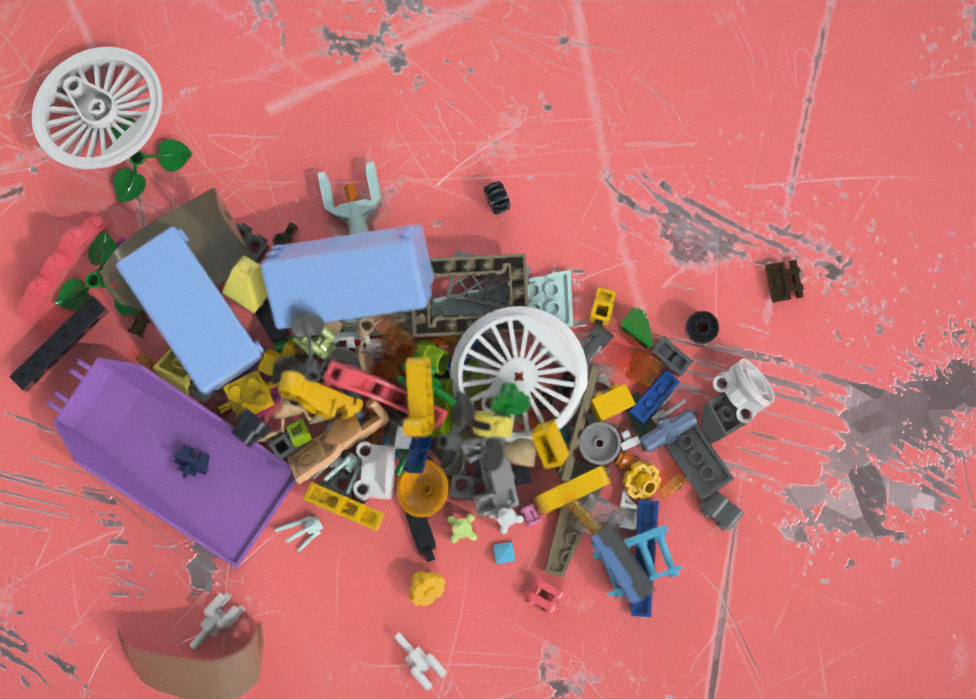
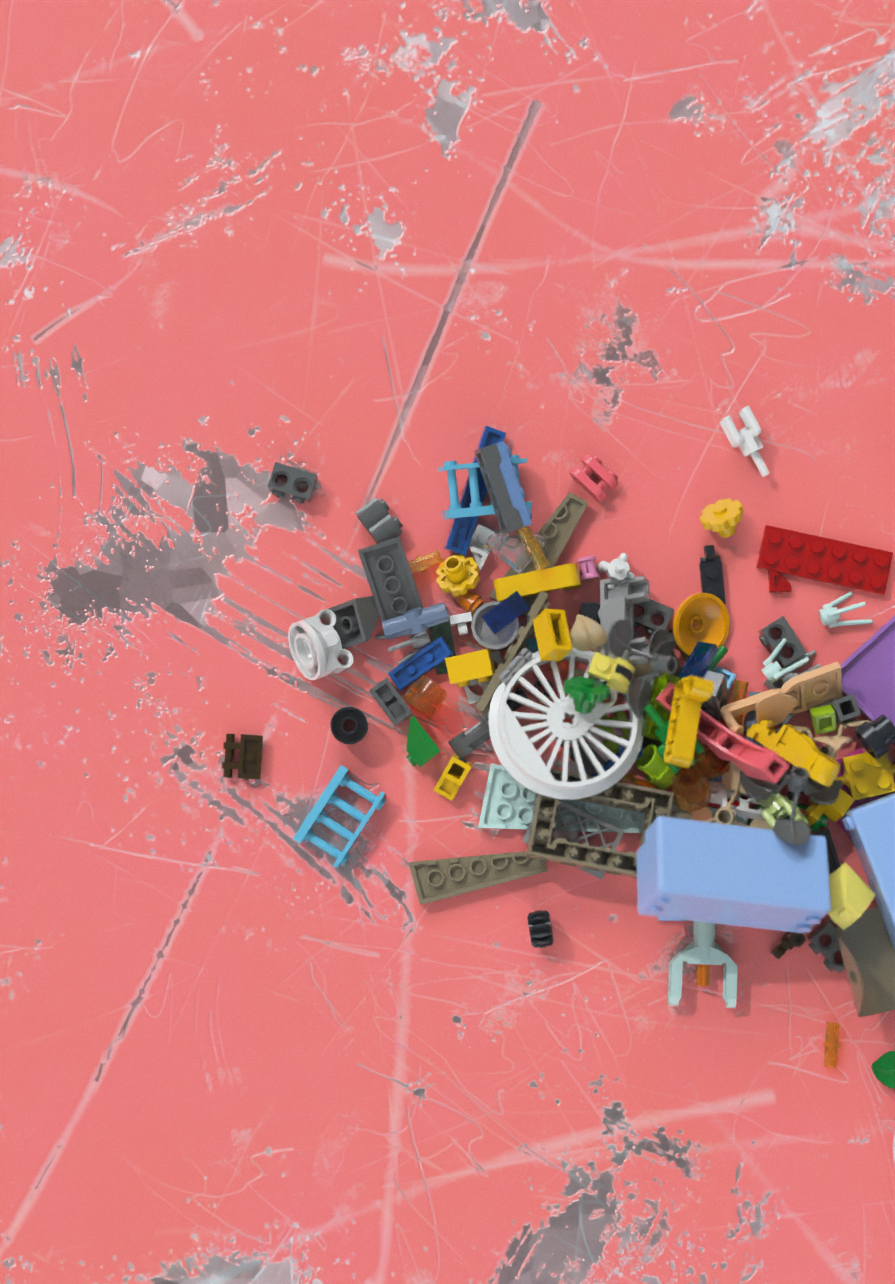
camera: 170 degrees left, 0 degrees up
yellow slope [303,482,385,532] -> none
white piece [354,442,395,501] -> none
yellowish green plant [448,513,477,543] -> none
medium azure slope [493,542,516,564] -> none
none -> dark grey brick [267,462,318,504]
none -> medium azure fence [293,765,386,867]
none -> dark tan wing [409,851,547,905]
none -> clear blue tile [482,591,530,635]
none -> light grey axle [498,648,532,685]
none -> red plate [756,525,893,595]
none -> red tile [768,570,792,593]
none -> clear yellow pin [823,1022,841,1068]

